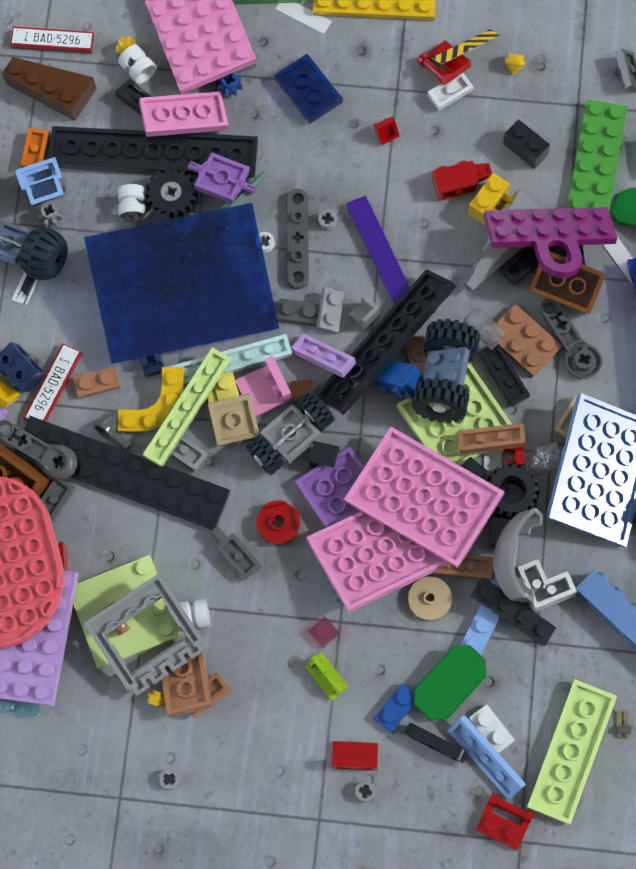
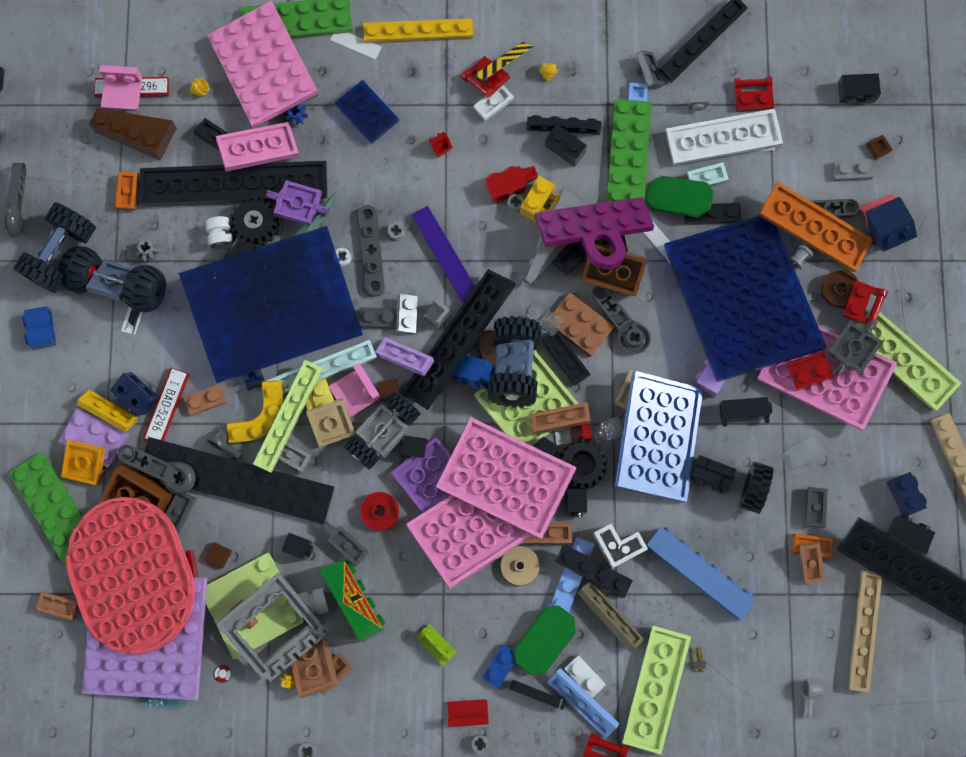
camera: 10 degrees left, 5 degrees up
light blue plate [15,157,64,206] -> none
white wheel [118,45,157,84] -> none
clear pink plate [308,616,340,648] -> none
light grey windscreen [493,508,543,603] -> none
none -> bright pink bracket [99,65,142,111]
none -> reddish brown tile [205,542,232,568]
none -> sticker [214,665,231,683]
none -> black brick [281,533,314,561]
none -> green slope [319,560,386,642]
none -> light grey bush [507,194,524,213]
none -> black plate [526,115,602,135]
none -> dark tan plate [577,581,644,652]
none -> light blue tile [628,83,648,102]

